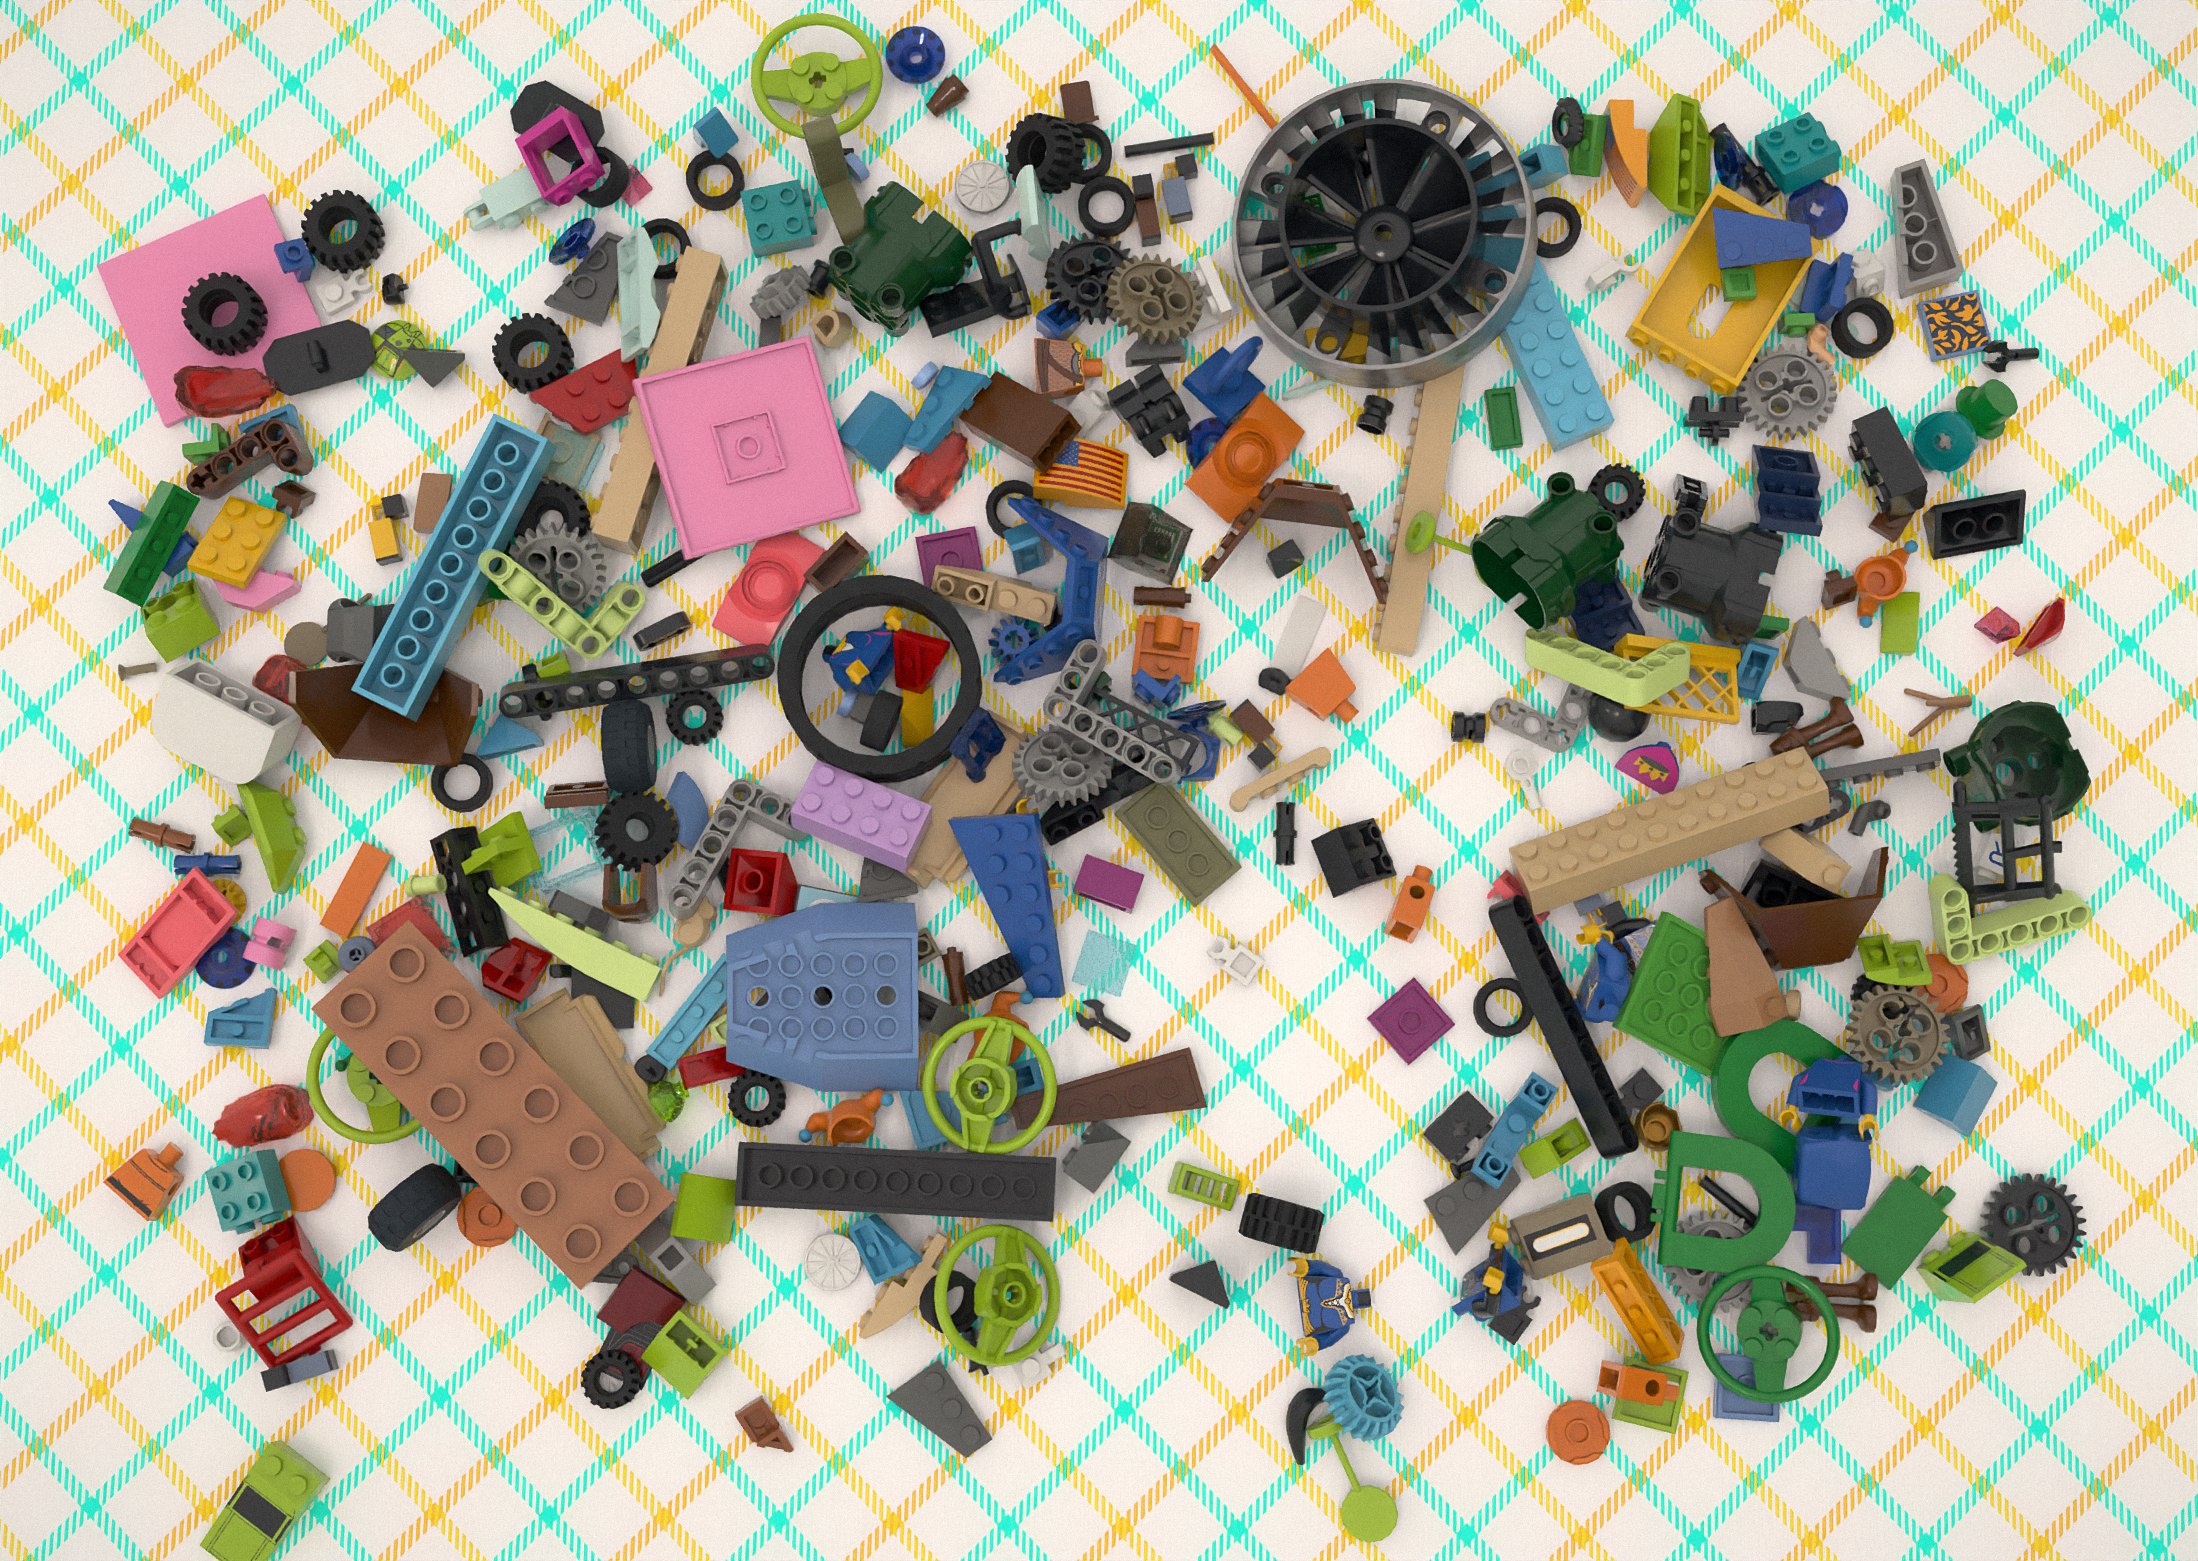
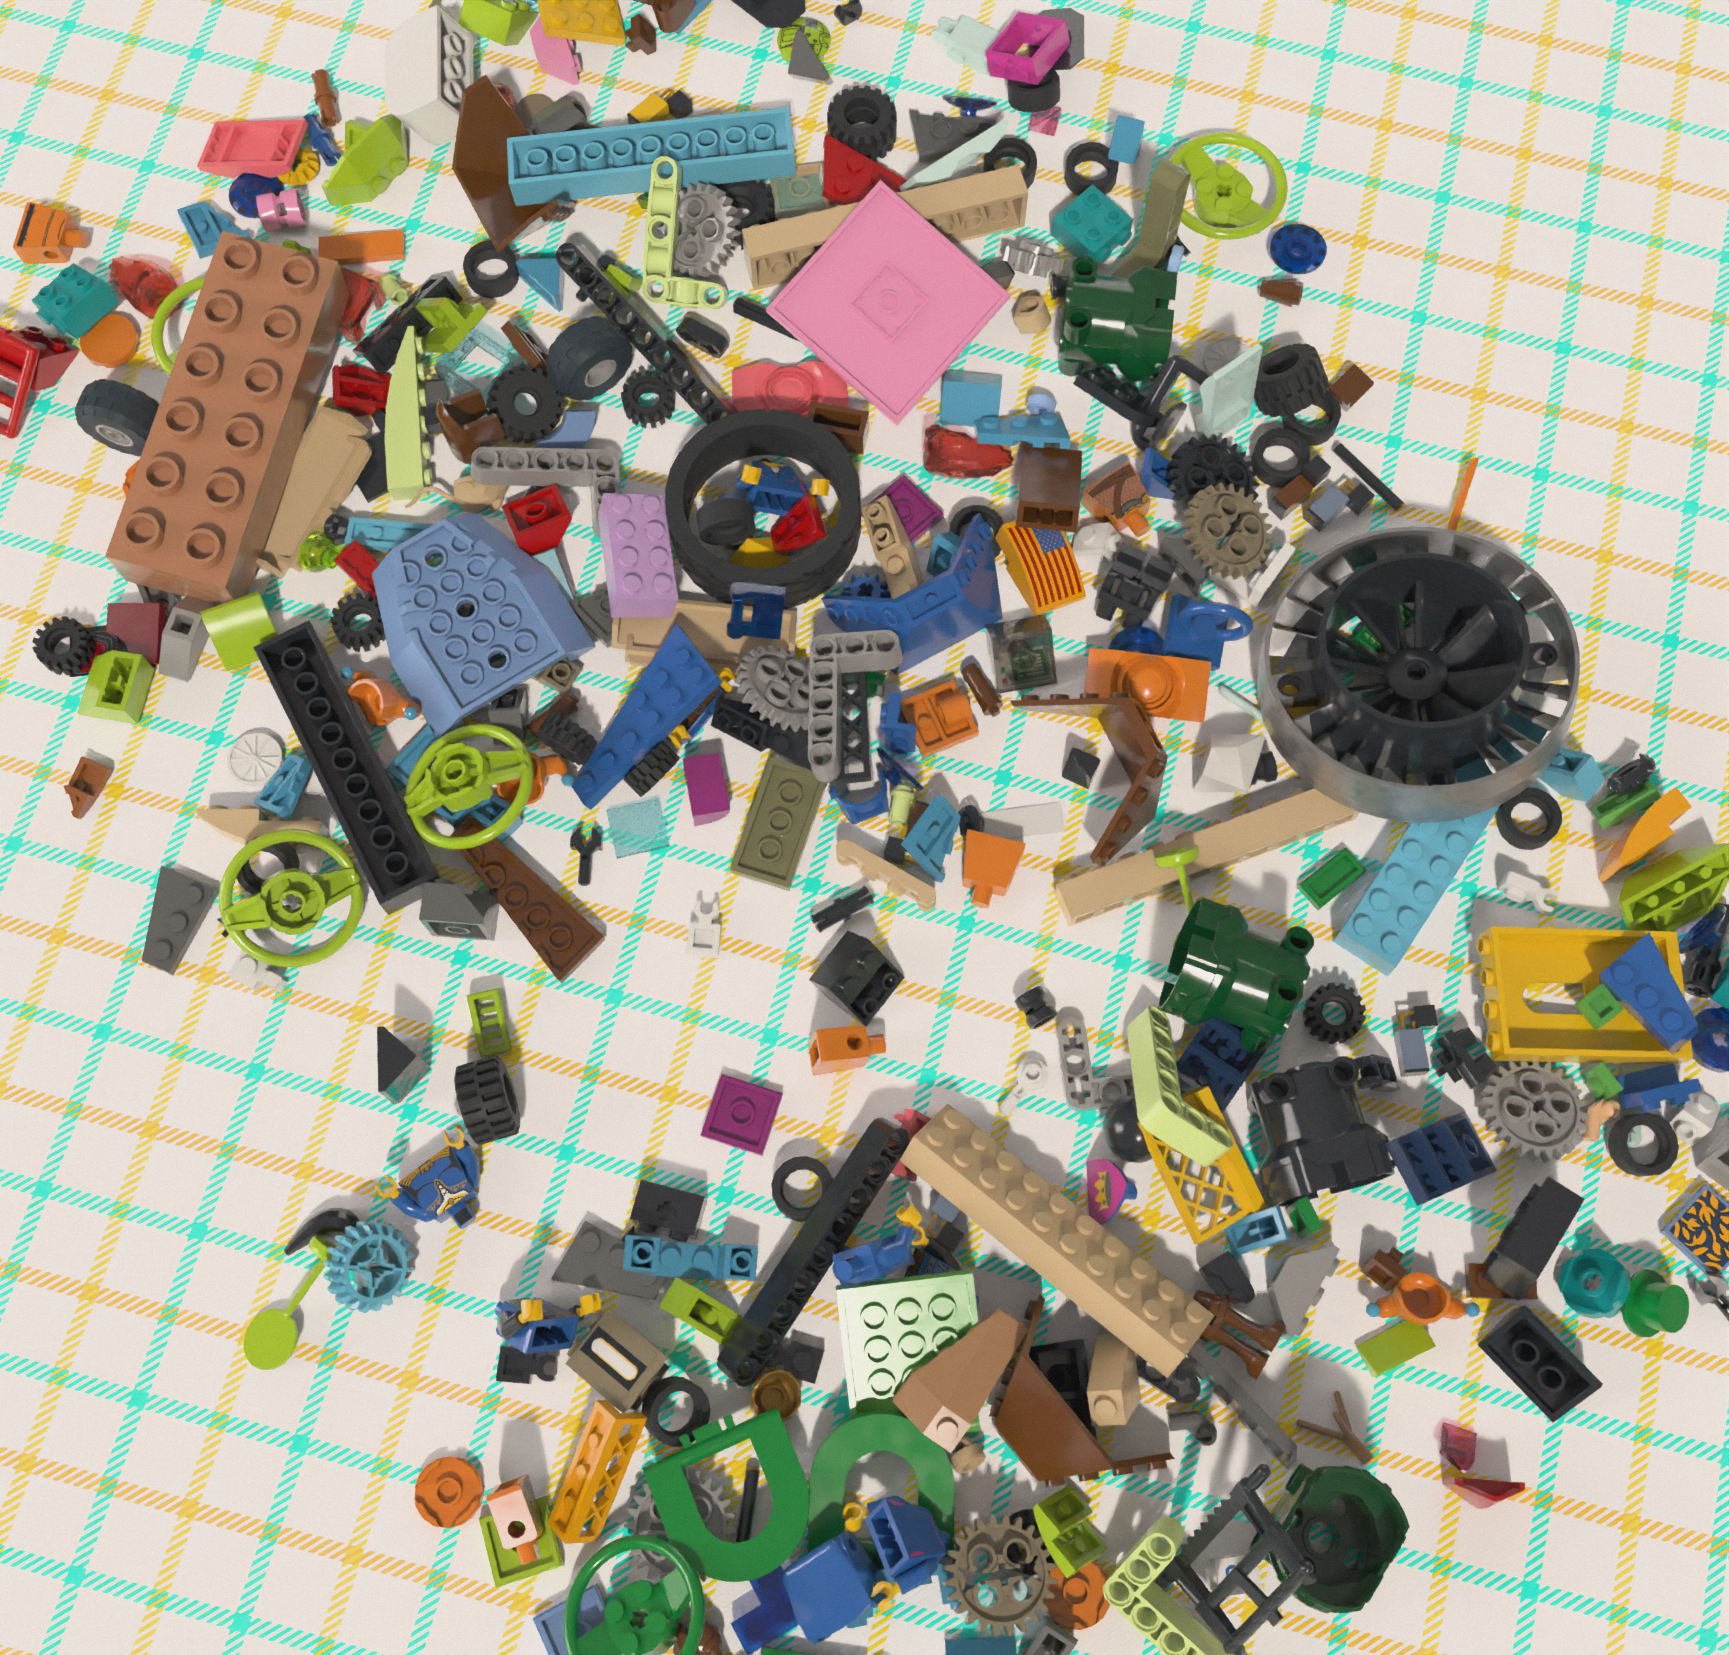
camera: 60 degrees right, 10 degrees down
none -> black tyre [623,741,680,797]
none -> dark azure wing [901,795,961,883]
none -> white slope [1193,734,1265,793]
none -> piece [1393,1005,1438,1077]

